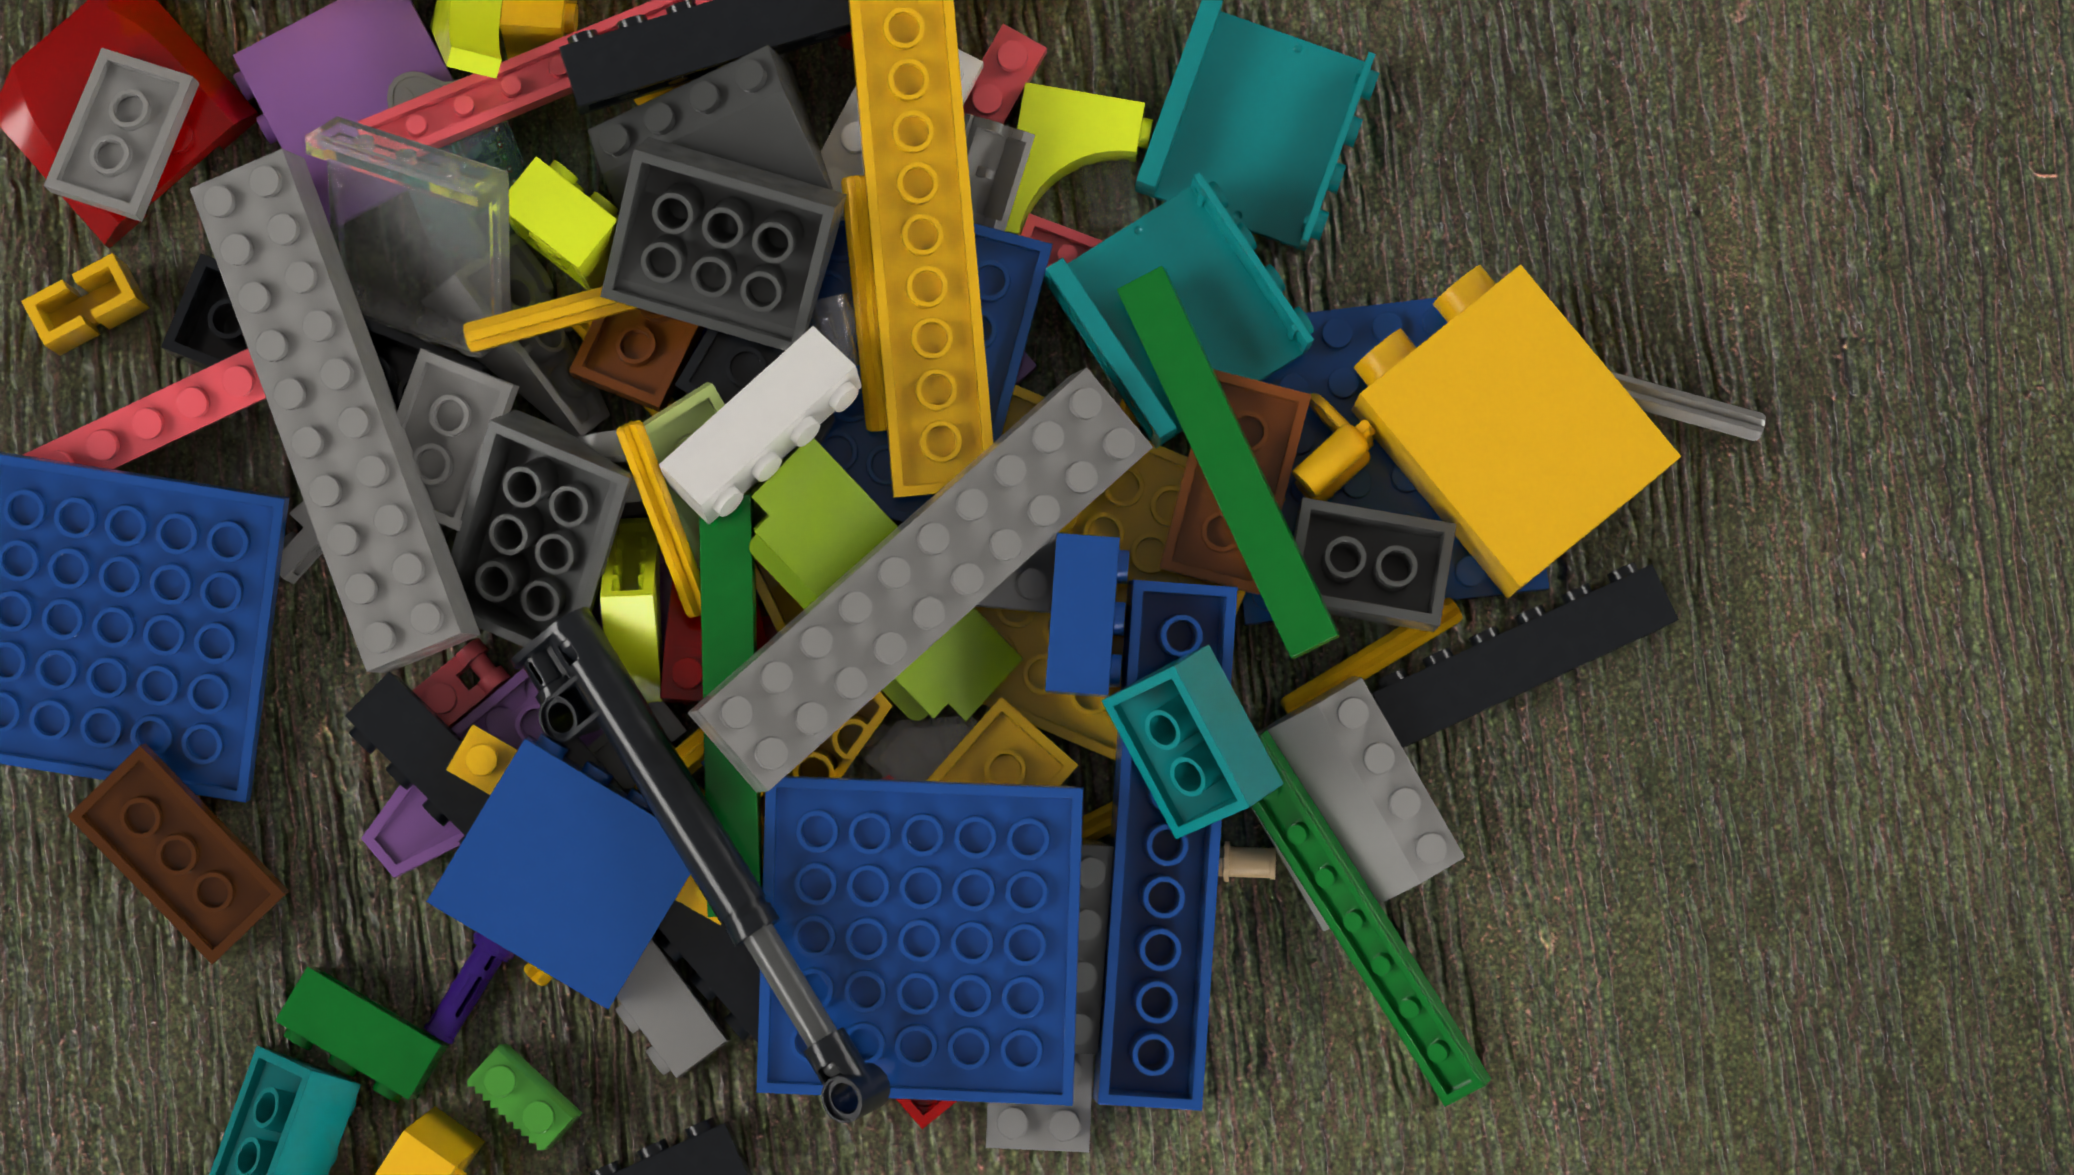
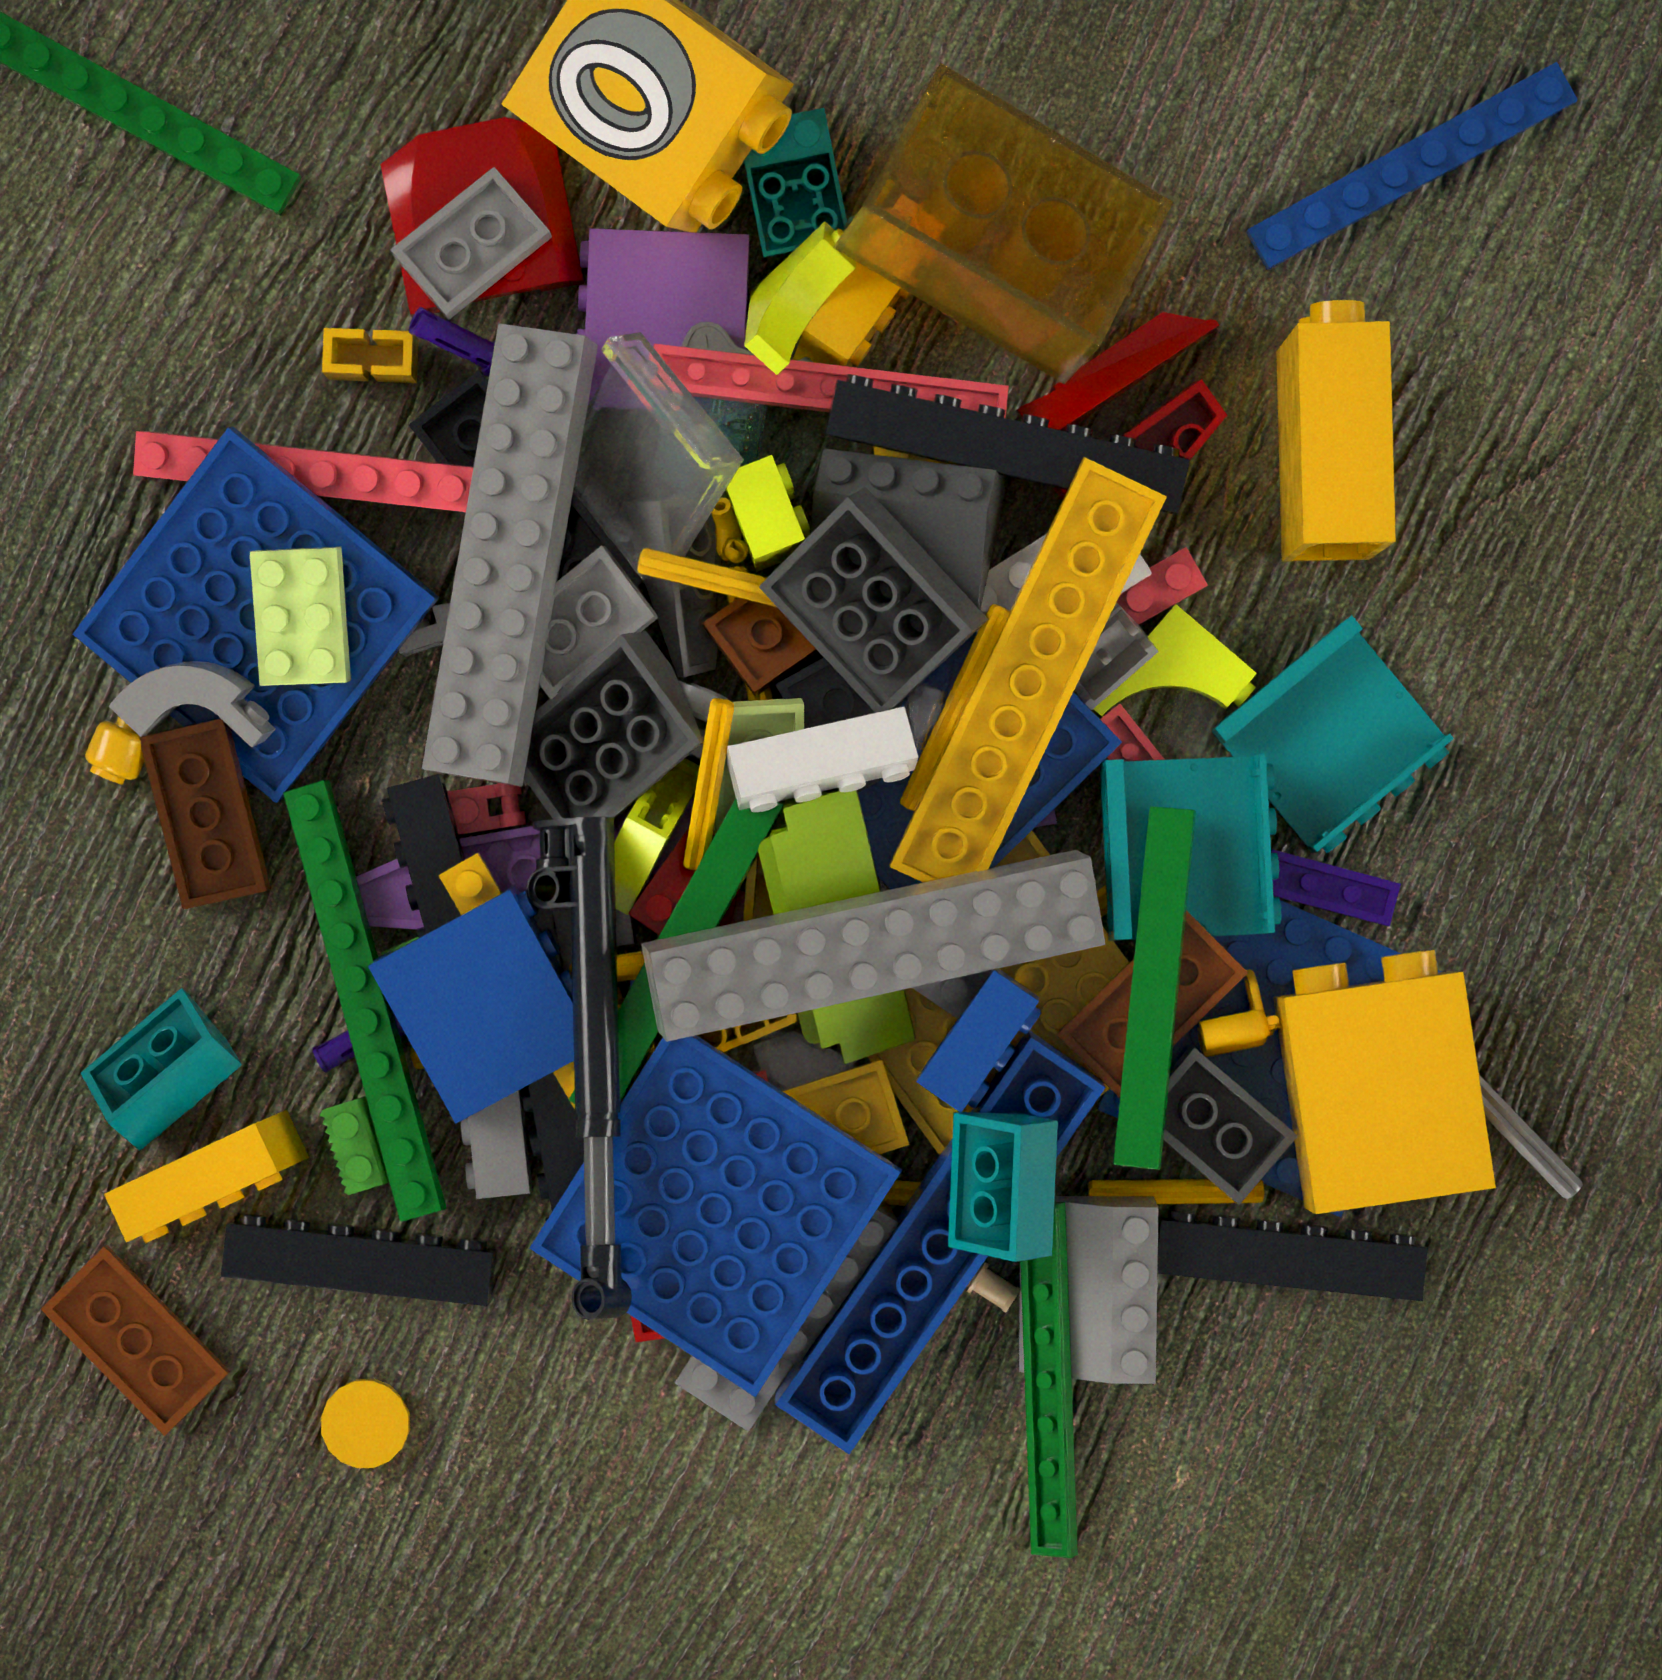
camera: 30 degrees right, 5 degrees up
green brick [275,966,449,1103] -> none
none -> yellow head [85,716,145,785]
none -> light grey arch [109,661,276,747]
none -> yellowish green plate [250,547,351,686]
none -> green plate [283,780,447,1222]
none -> dark purple pin [409,307,495,377]
none -> yellow arm [709,498,748,563]
none -> dark purple plate [1271,849,1401,927]

